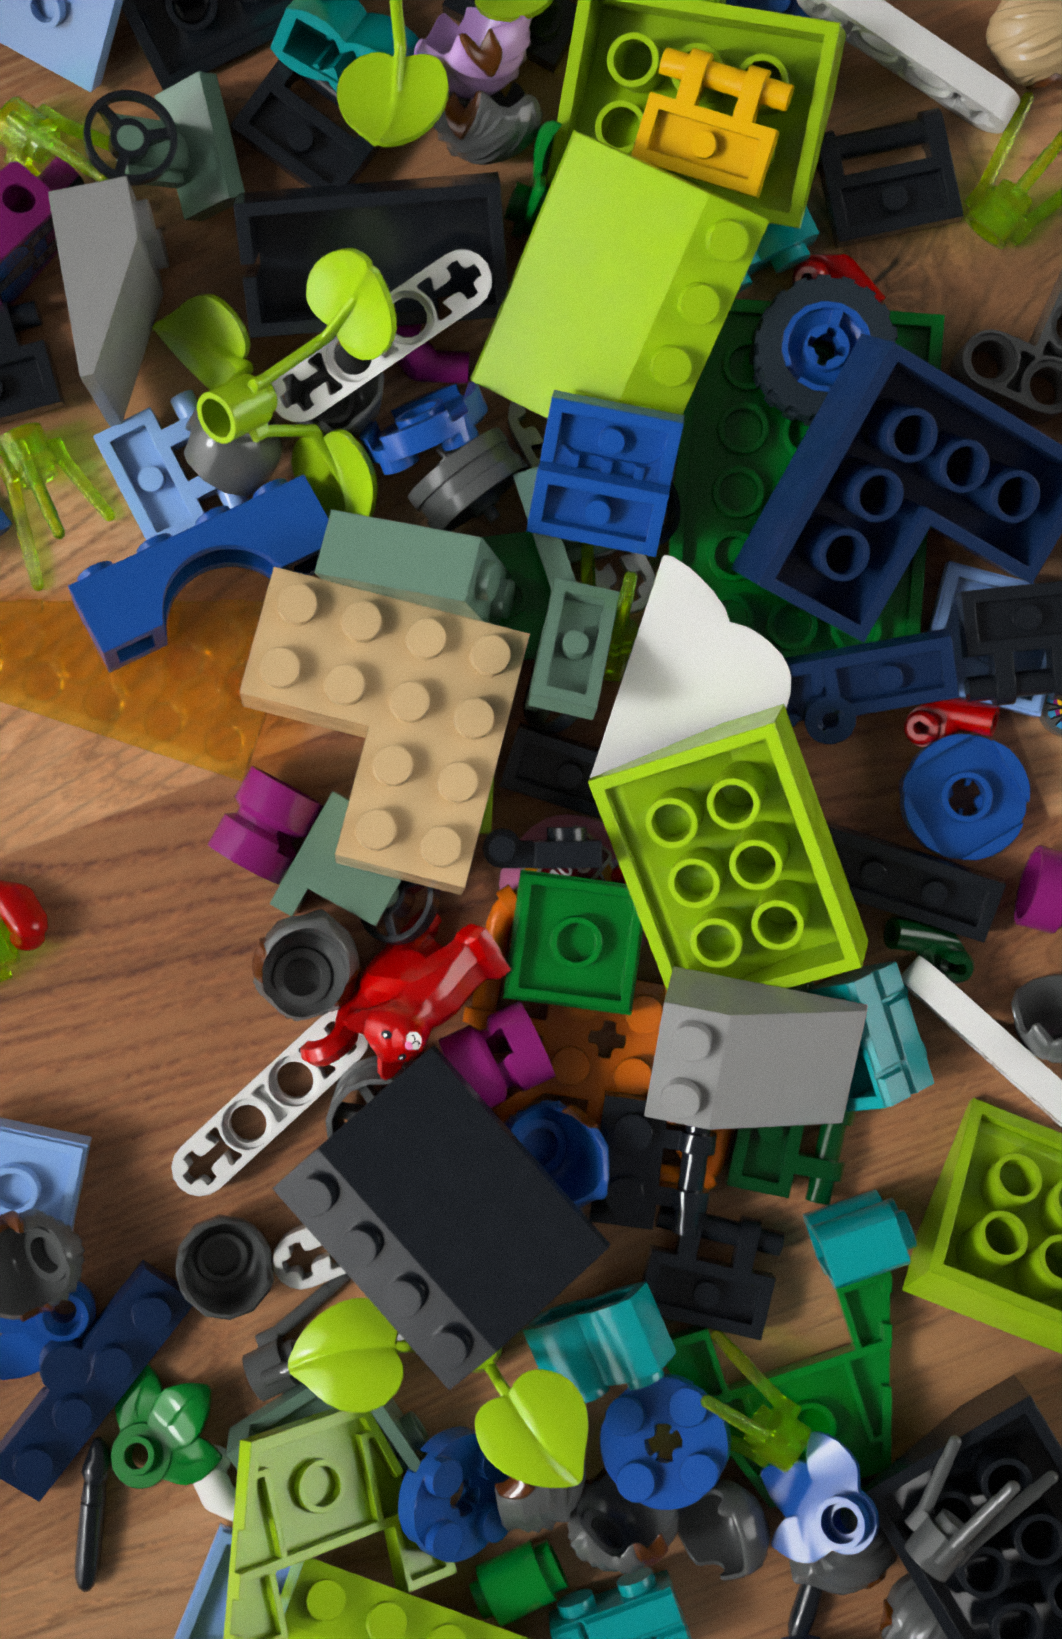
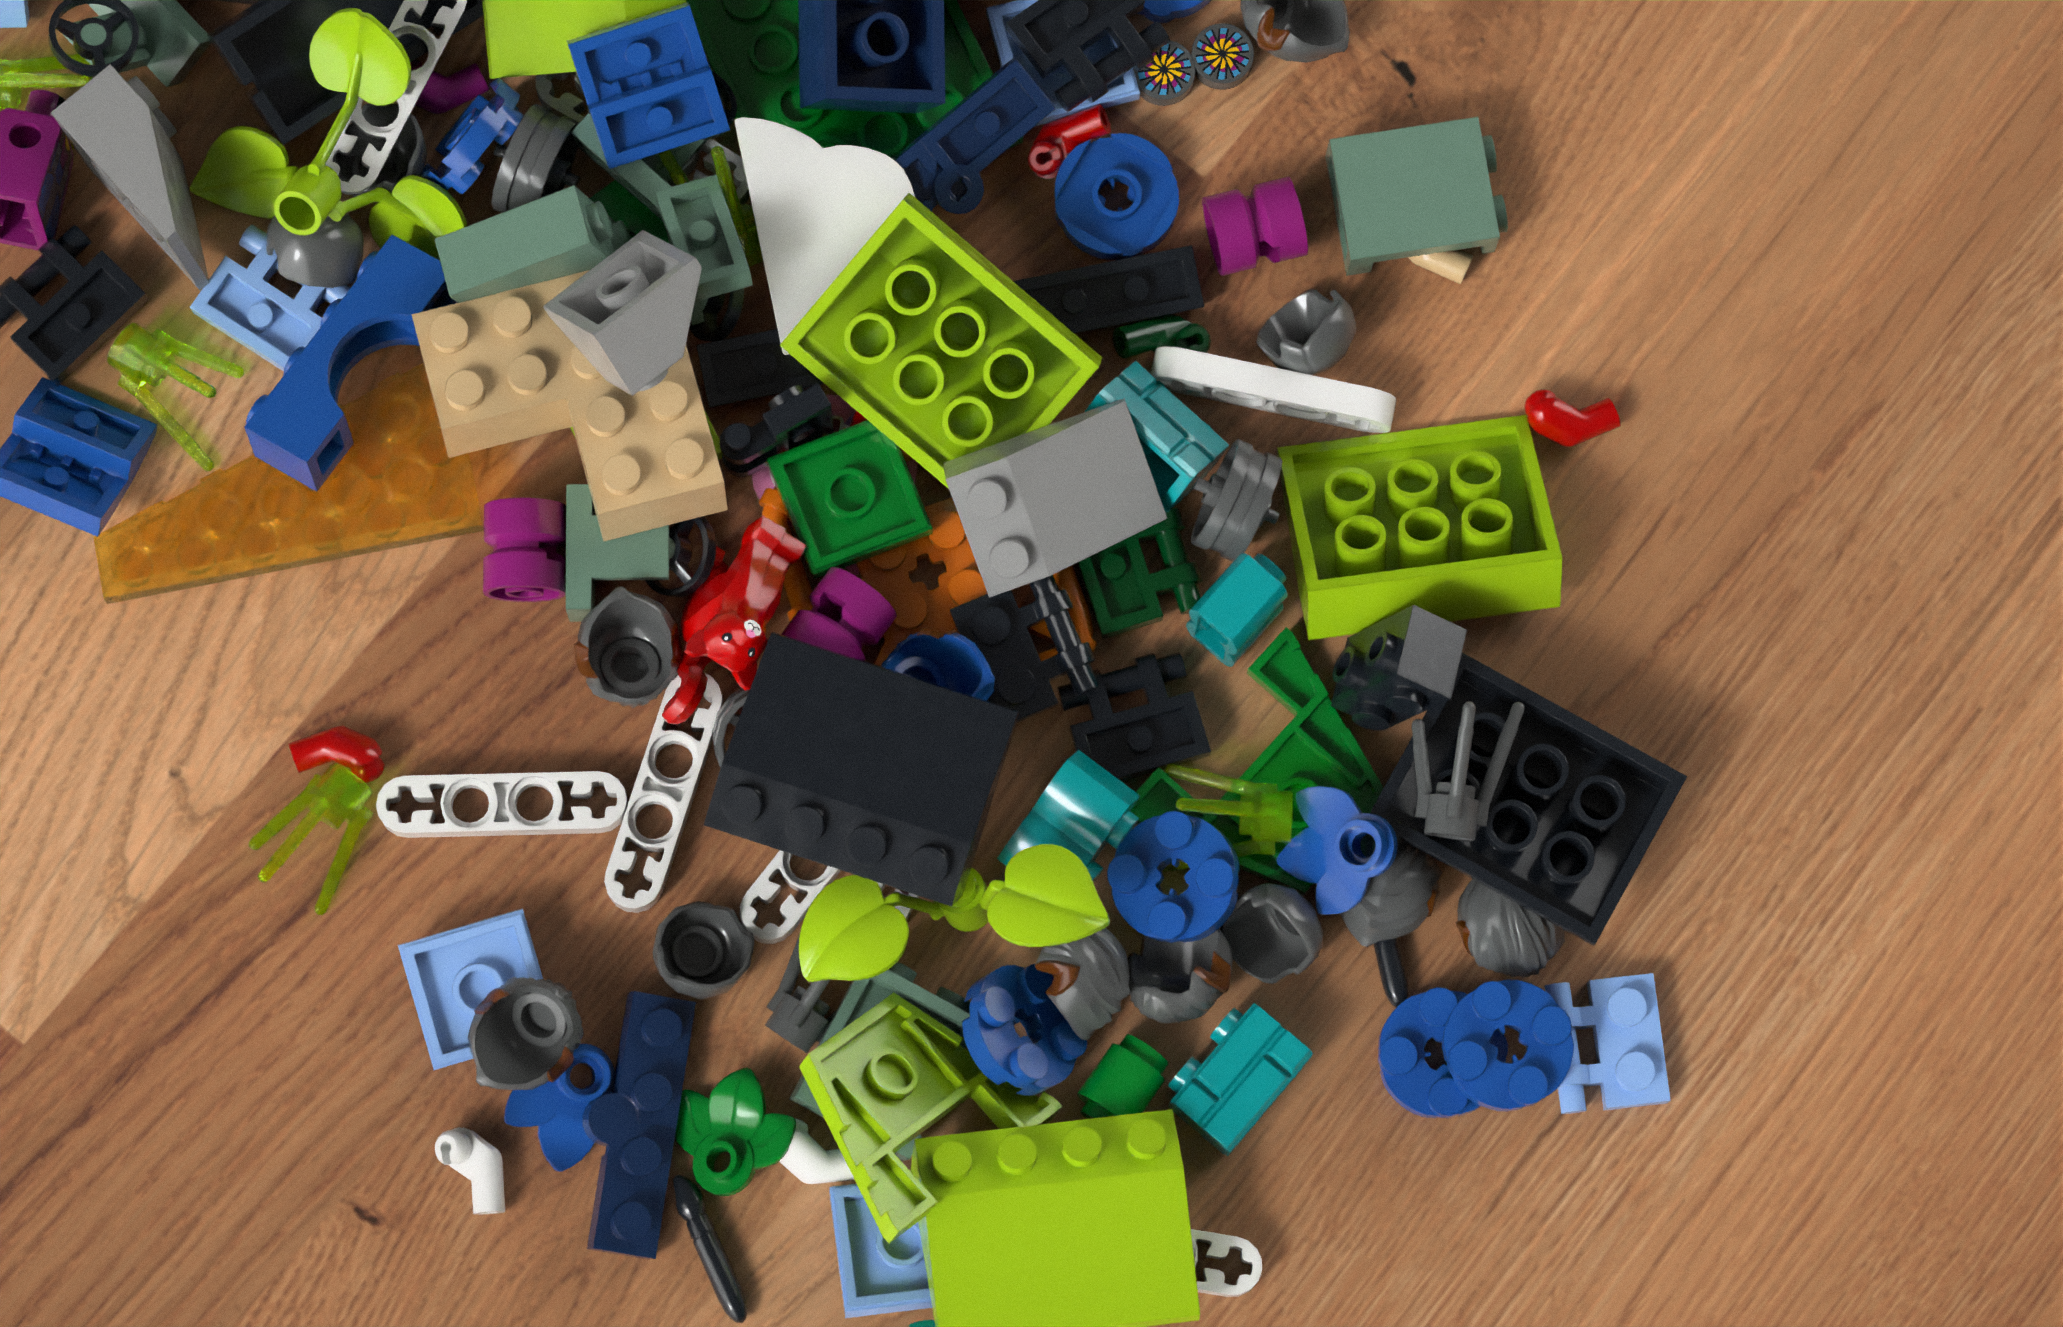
camera: 35 degrees left, 10 degrees down
none -> white beam [376,771,628,838]
none -> light grey slope [543,230,702,396]
none -> dark grey wheel [1191,439,1282,562]
none -> black brick [1331,605,1467,731]

